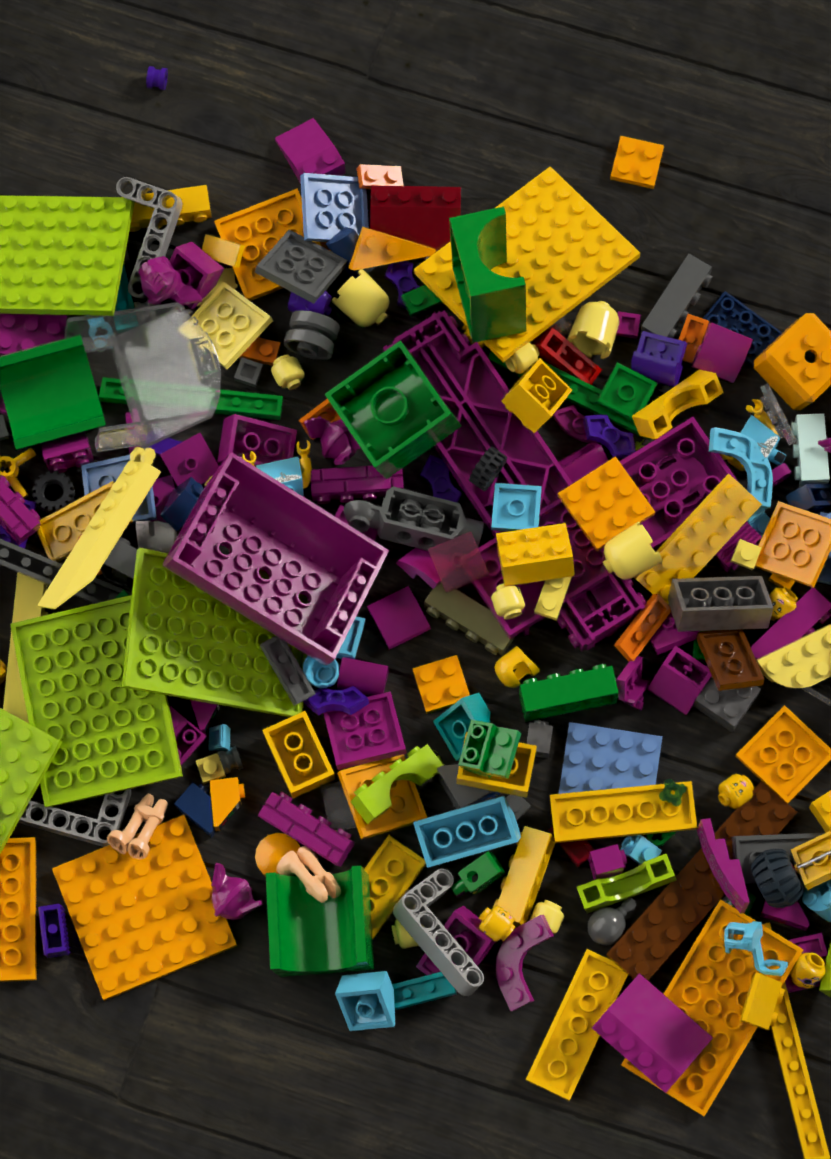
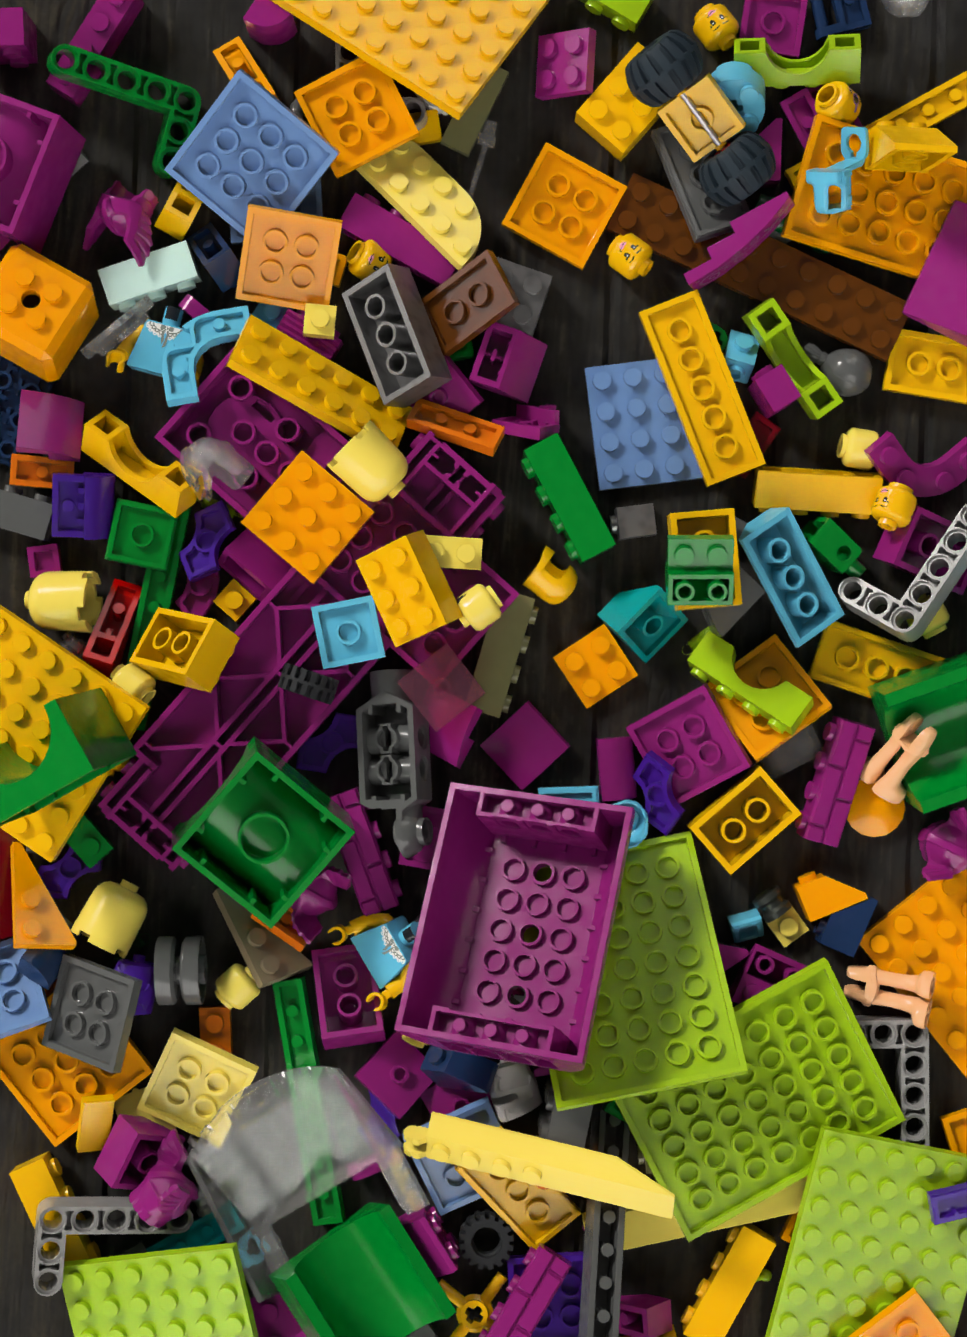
camera: 110 degrees left, 15 degrees up
dark grey plate [234,357,263,388] -> none
dark grey tile [260,636,316,706] -> none
clear green plate [659,779,687,806] -> none
none -> clear helmet [180,437,255,501]
none -> dark tan wing [212,888,313,989]
none -> yellow plate [213,578,258,622]

